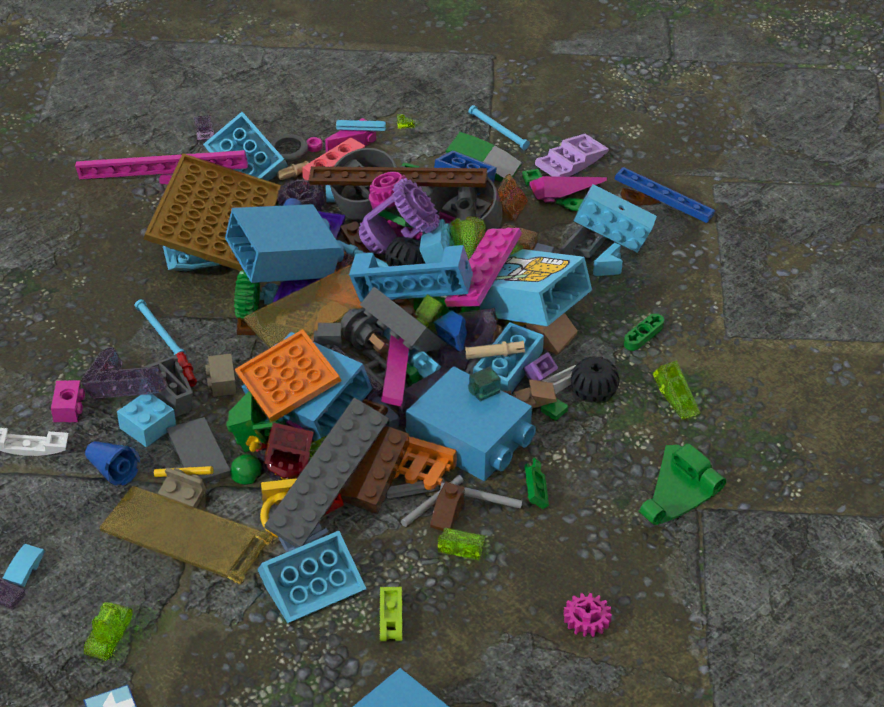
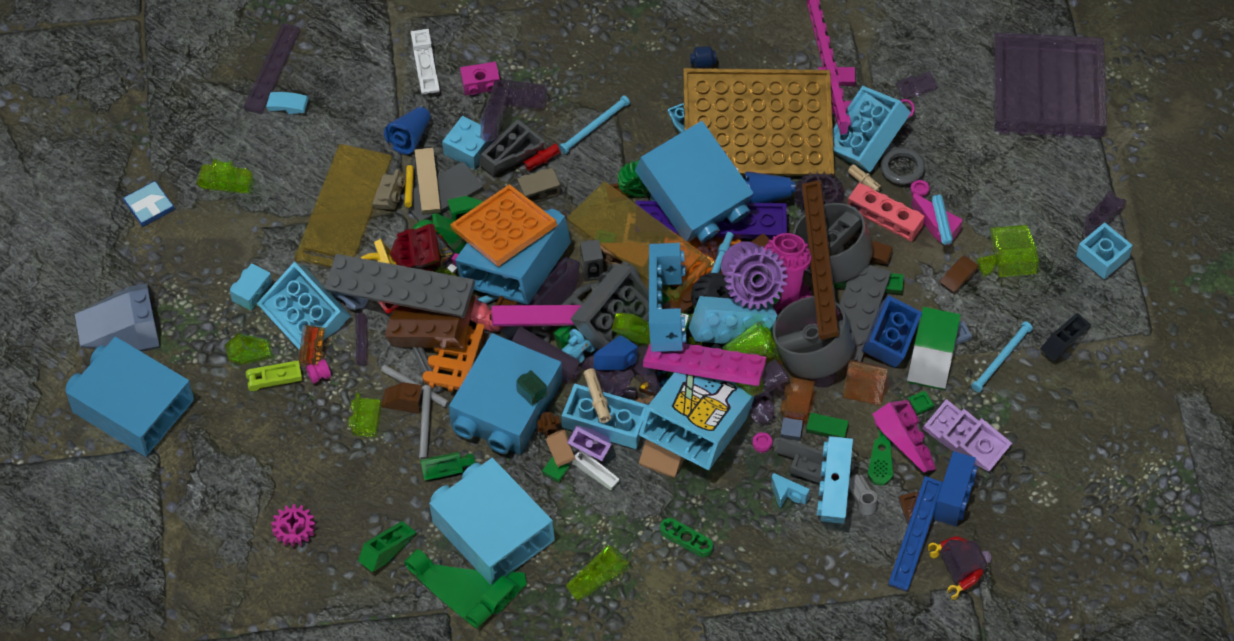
camera: 80 degrees right, 15 degrees up
black wheel [571,356,620,403] -> none
none -> clear neon green slope [225,333,272,365]
none -> medium azure brick [230,263,272,311]
none -> clear orange slope [298,325,325,365]
none -> dark pink wheel [306,359,331,384]
none -> clear purple axle [356,313,367,365]
none -> green slope [358,521,417,573]
none -> tan tile [415,148,441,214]
none -> medium azure brick [429,458,555,586]
none -> dark blue head [690,46,716,69]
none -> green tile [806,412,849,438]
none -> clear purple torso [928,536,991,600]
none -> blue brick [934,451,978,527]
none -> reddish brown slope [939,255,979,294]
none -> clear neon green slope [990,225,1039,277]
none -> clear purple panel [993,33,1107,137]
none -> black slope [1040,313,1091,362]
none -> medium azure brick [1076,222,1133,279]
none -> clear purple piece [1083,190,1127,236]

